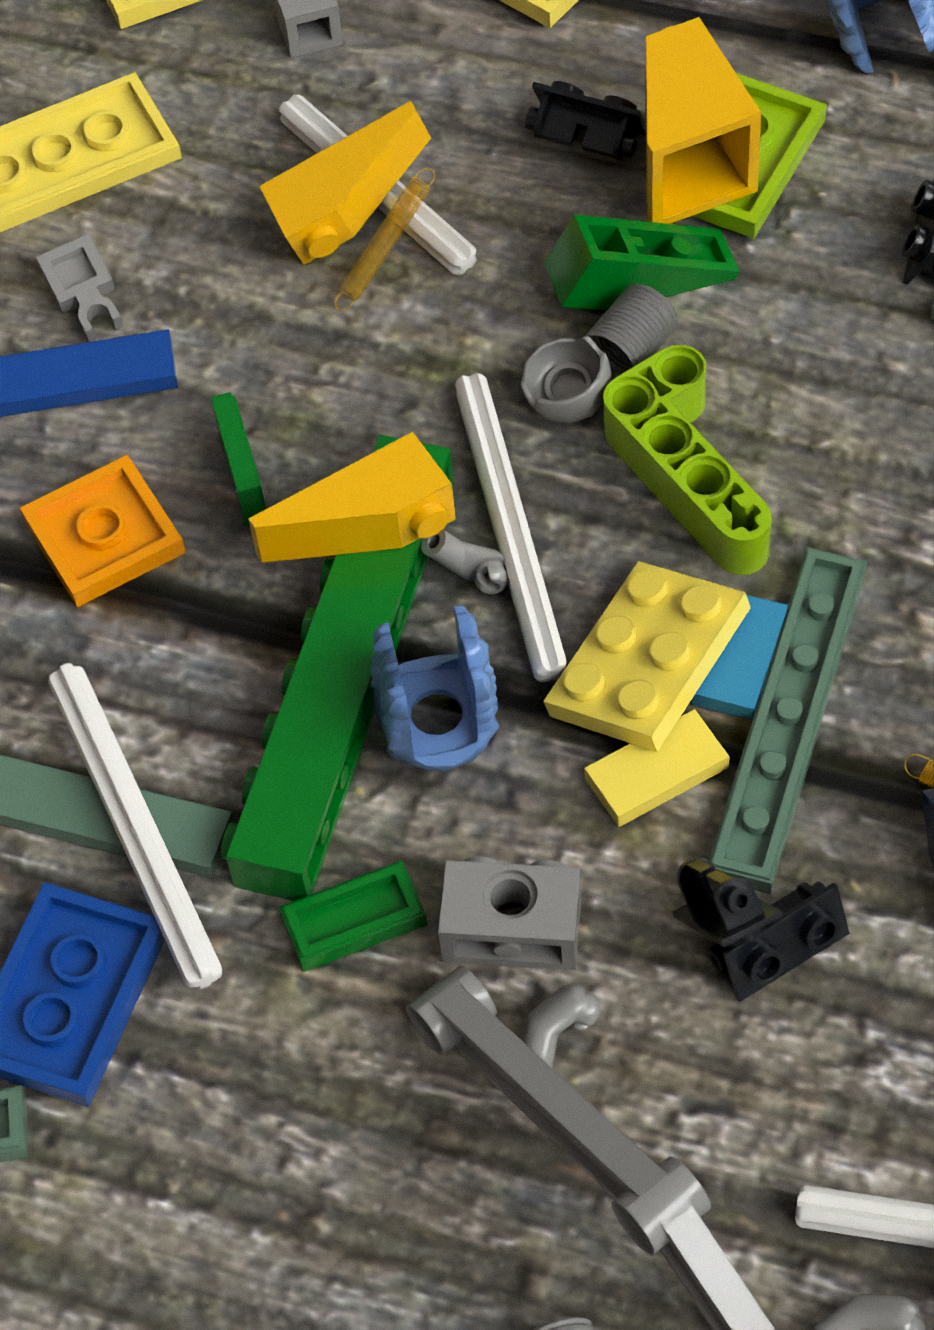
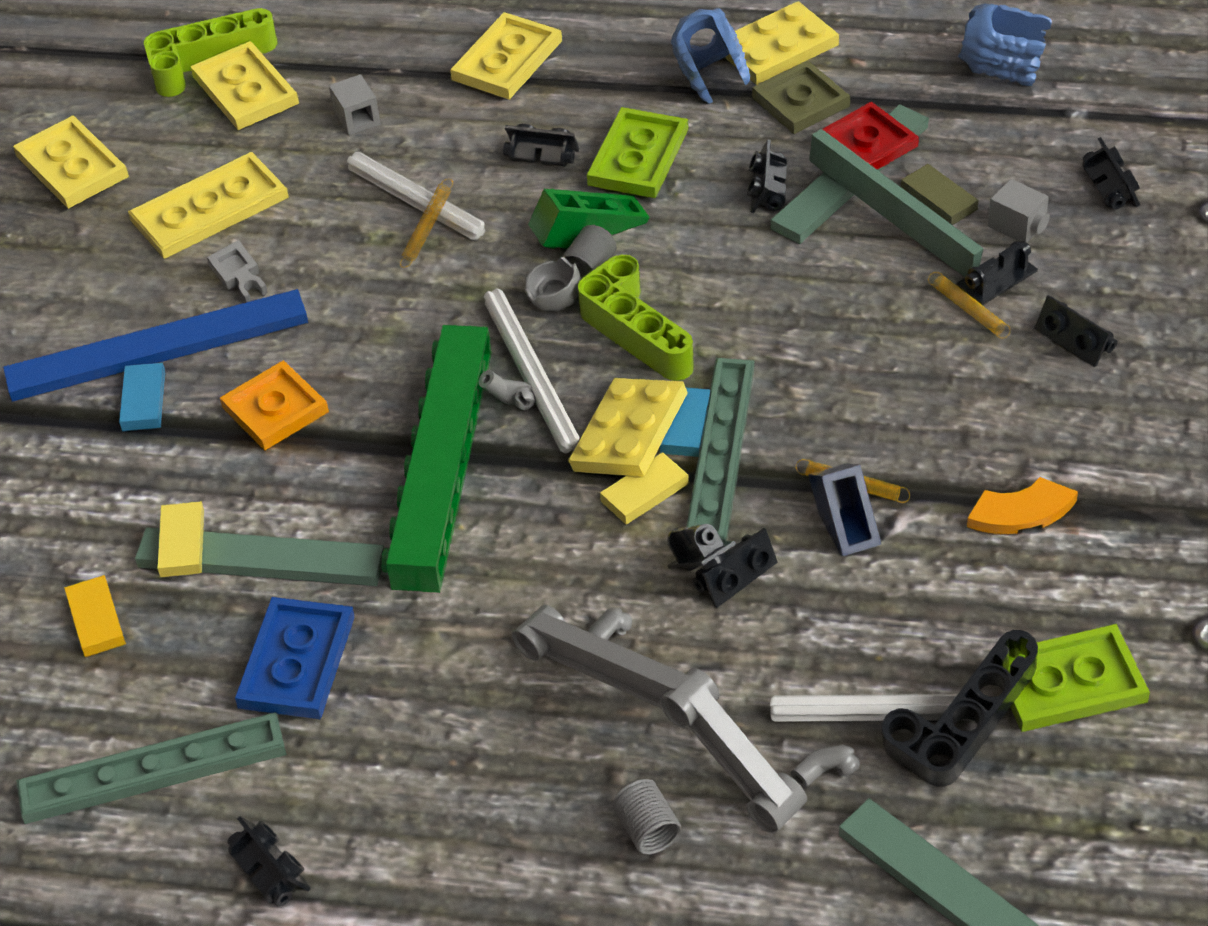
camera: 10 degrees left, 10 degrees down
white axle [48,663,223,990] -> none
green tile [211,392,266,527] -> none
yellow slope [248,432,456,563] -> none
yellow slope [259,101,431,265] -> none
green tile [278,860,428,972] -> none
medium blue piece [370,606,499,772] -> none
light grey brick [438,856,582,970] -> none
yellow slope [645,17,761,224] -> none

